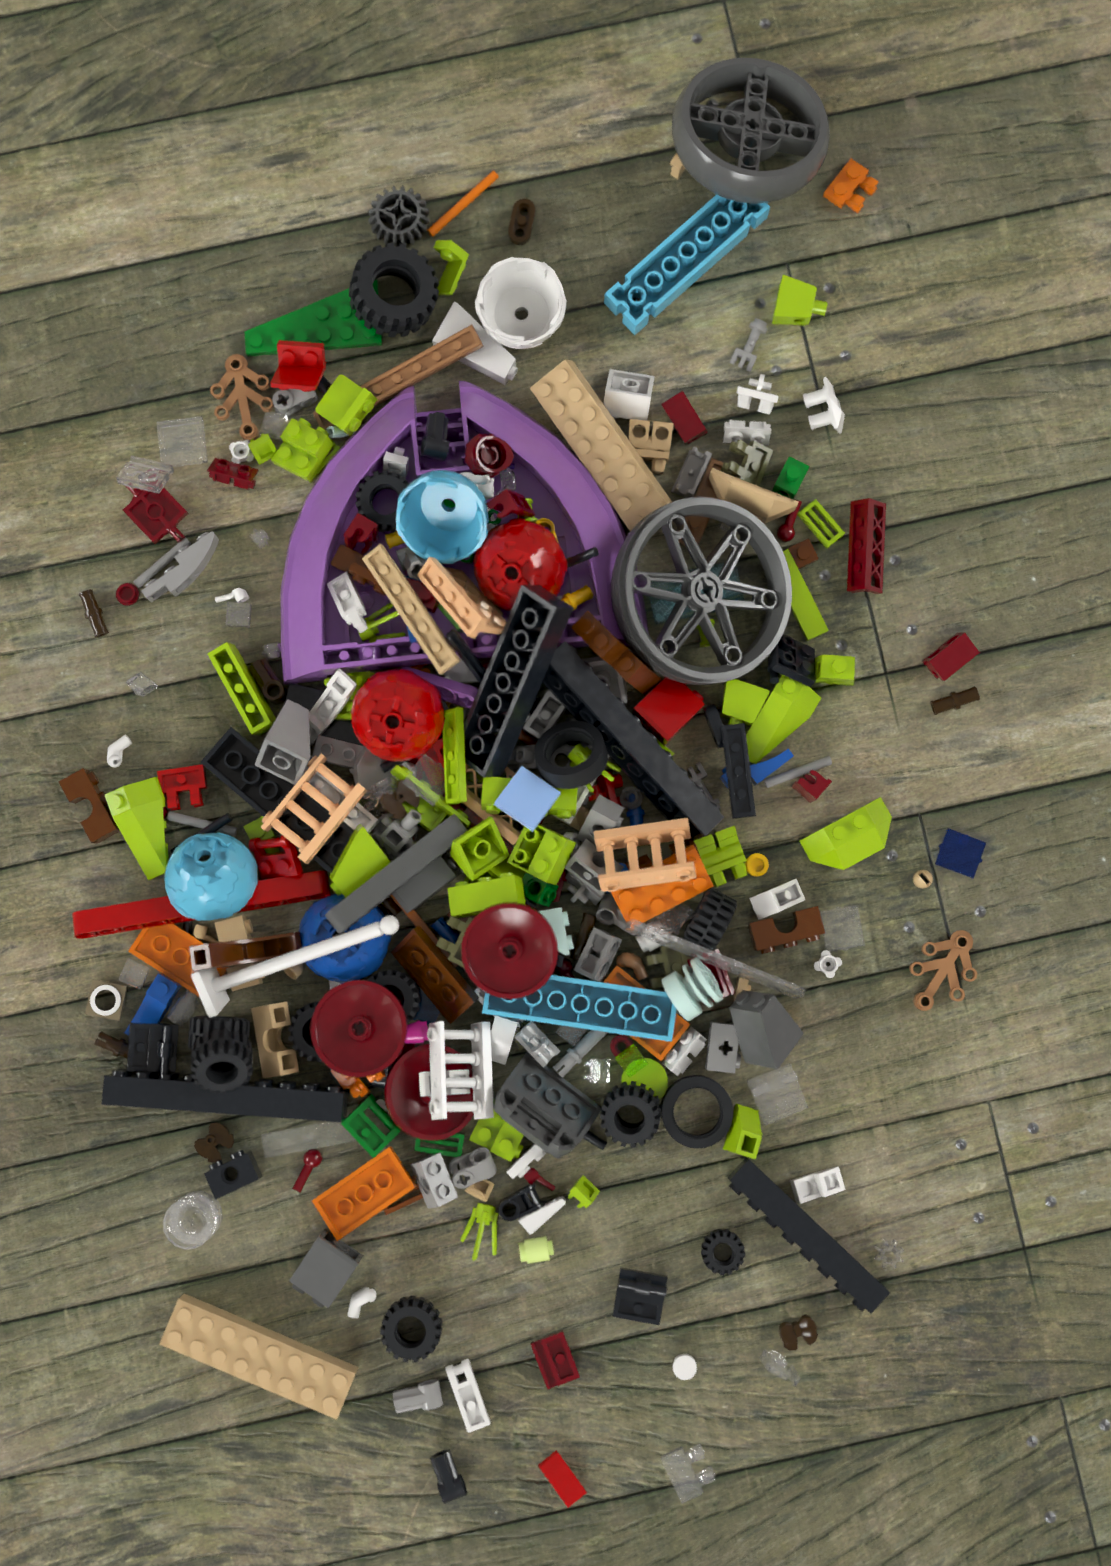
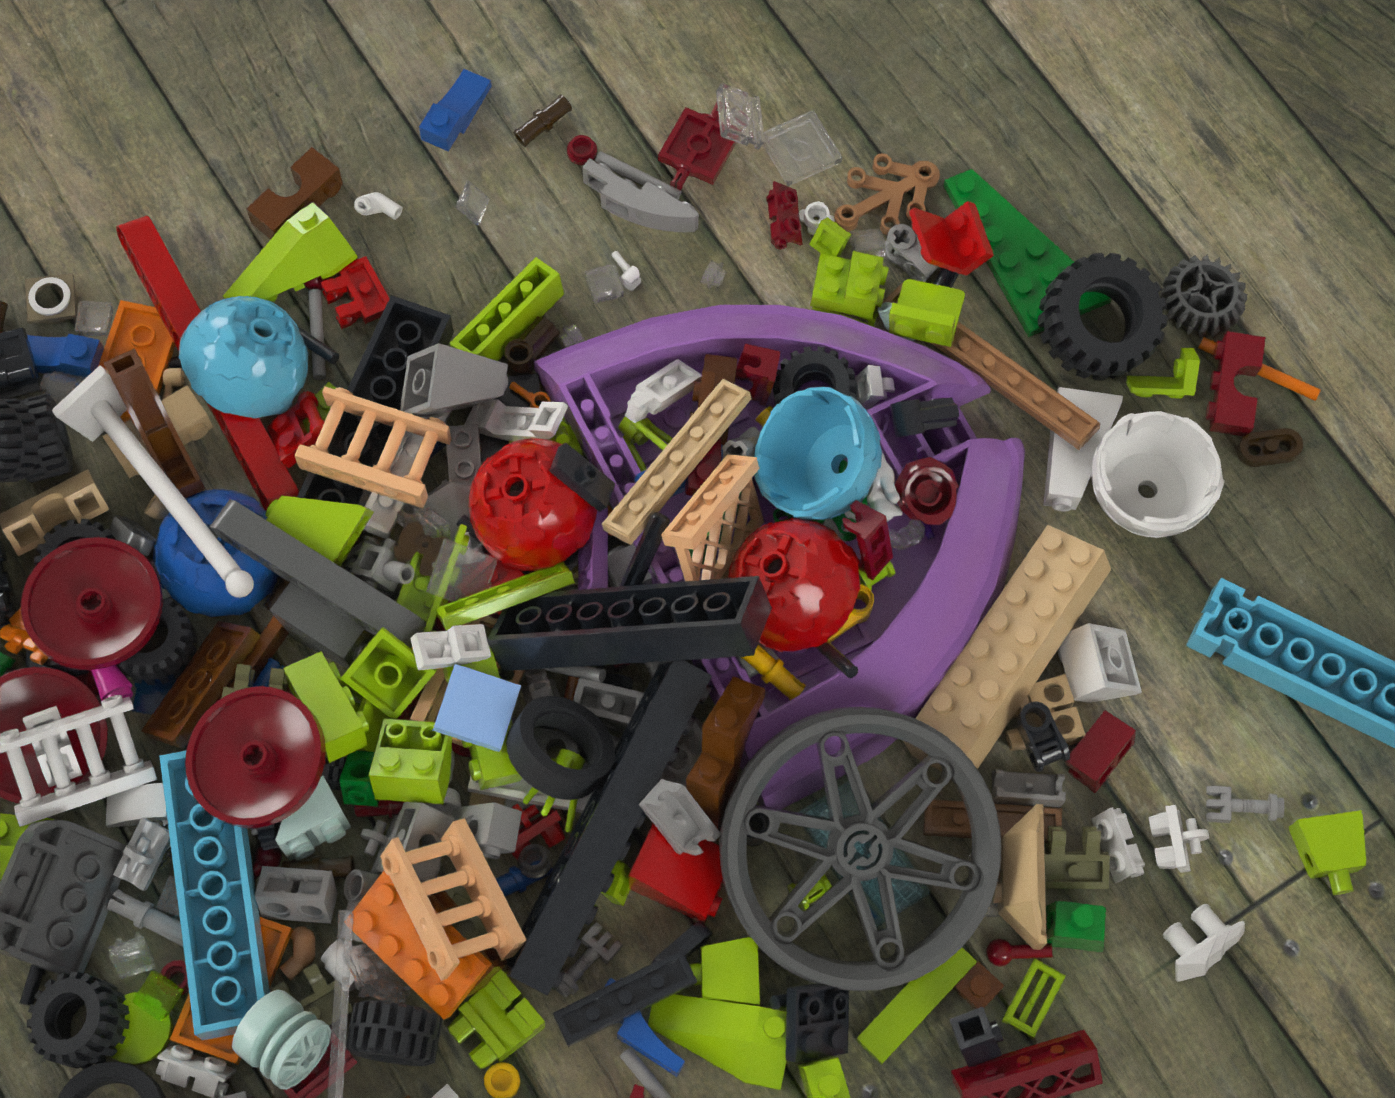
camera: 65 degrees right, 15 degrees down
none -> dark grey beam [108,515,156,556]
none -> white slope [410,624,491,670]
none -> blue slope [419,69,492,152]
none -> orange hand [509,382,550,408]
none -> black plate [549,443,615,512]
none -> light grey hinge [639,779,721,855]
none -> black brick [950,1007,1004,1068]
none -> black piece [1016,701,1070,772]
none -> dark red arch [1205,331,1266,437]

